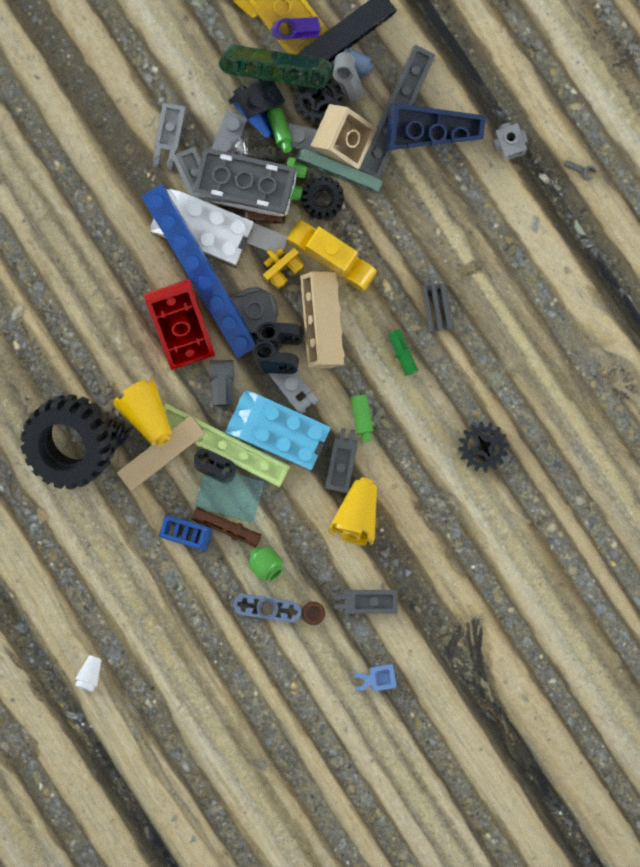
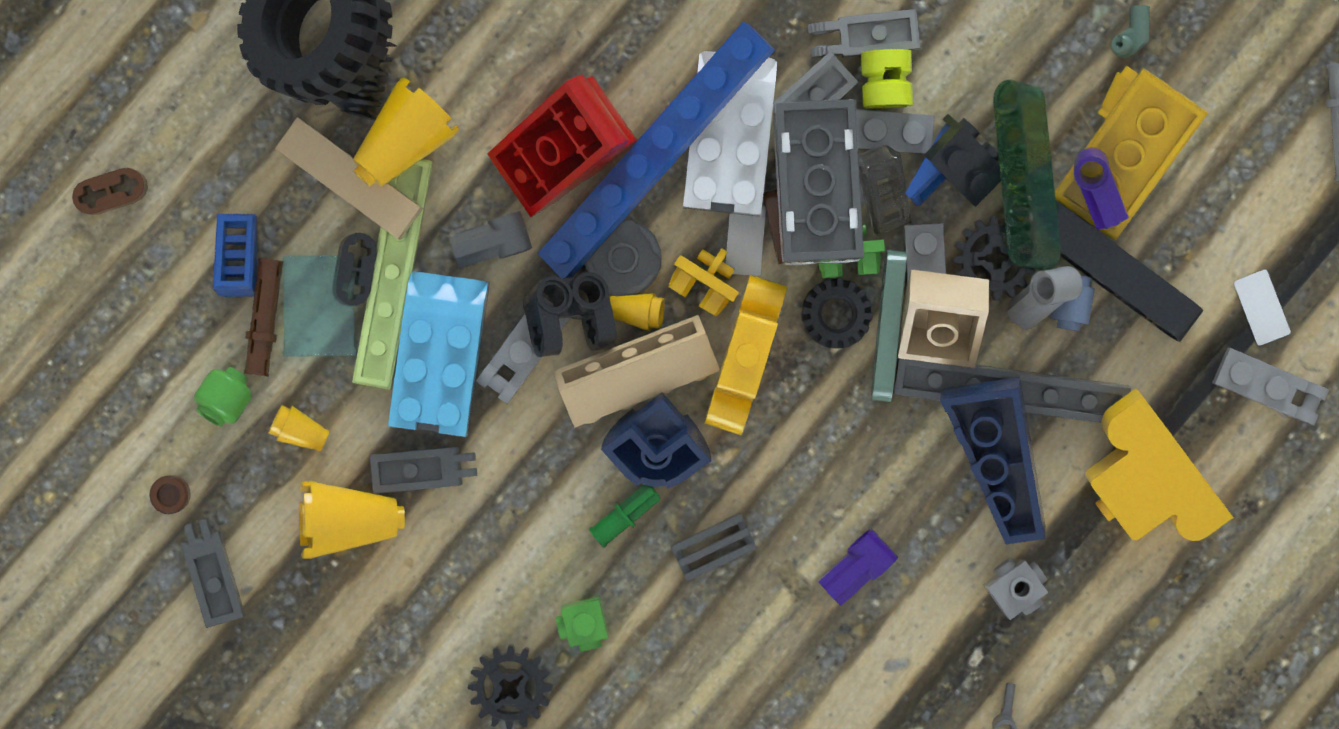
camera: 75 degrees right, 5 degrees up
sand blue beam [233,594,301,623] -> none
bright green cylinder [267,108,293,153] -> none
bright green cylinder [350,394,374,442] -> none
medium blue plate [354,664,397,692] -> none
none -> reddish brown beam [72,168,148,215]
none -> yellow cone [269,405,330,452]
none -> bright green brick [556,596,609,651]
none -> dark blue brick [601,392,711,489]
none -> yellow cone [609,293,665,332]
none -> dark purple piece [818,528,898,606]
none -> neon yellow wheel [861,49,913,109]
none -> yellow brick [1085,388,1234,541]

